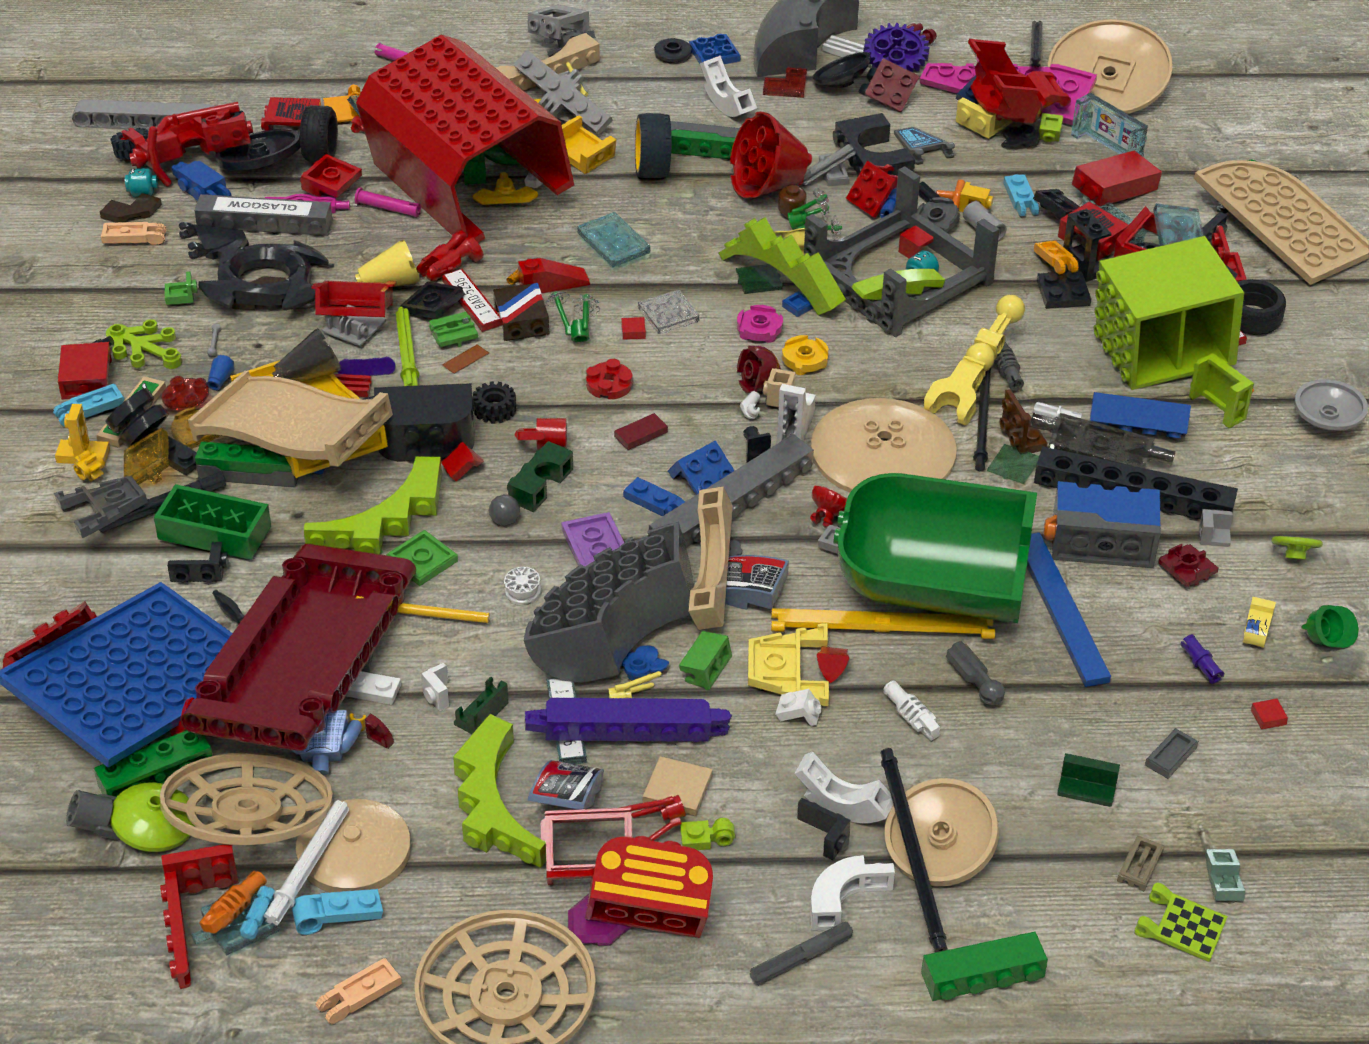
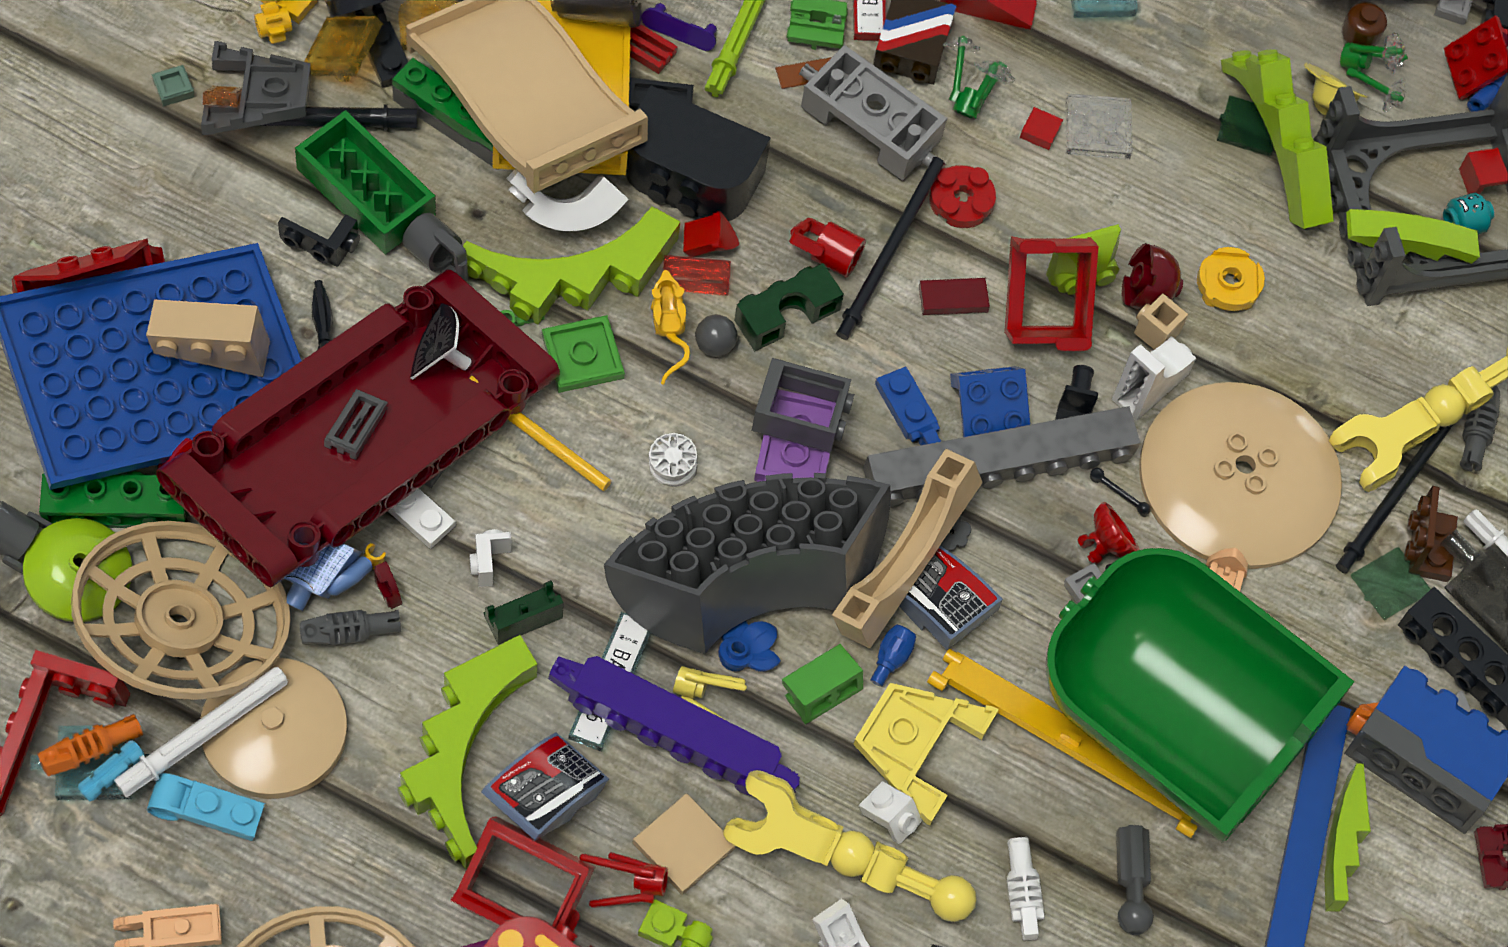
camera: 20 degrees right, 20 degrees up
black tyre [472,381,516,424] -> none
dark pink plate [737,305,783,343] -> none
white arm [740,391,760,419] -> none
blue tile [782,291,813,317] -> none
red tile [817,646,849,683] -> none
none -> tan wedge [146,299,270,377]
none -> sand green tile [152,65,195,107]
none -> clear orange tile [203,85,242,107]
none -> dark grey hinge [300,610,401,645]
none -> dark grey tile [324,389,388,460]
none -> dark grey piece [403,213,469,281]
none -> shield [410,303,471,379]
none -> white arch [506,169,629,231]
none -> yellow animal [651,270,690,385]
none -> clear red tile [663,255,731,296]
none -> light yellow piece [723,770,977,922]
none -> dark grey window [751,358,855,453]
none -> light grey brick [799,45,947,181]
none -> black bar [836,157,945,340]
none -> blue piece [870,624,917,687]
none -> red piece [1004,236,1099,351]
none -> lime slope [1046,224,1121,295]
none -> black hinge [1090,468,1151,515]
none -> lime slope [1324,763,1371,912]

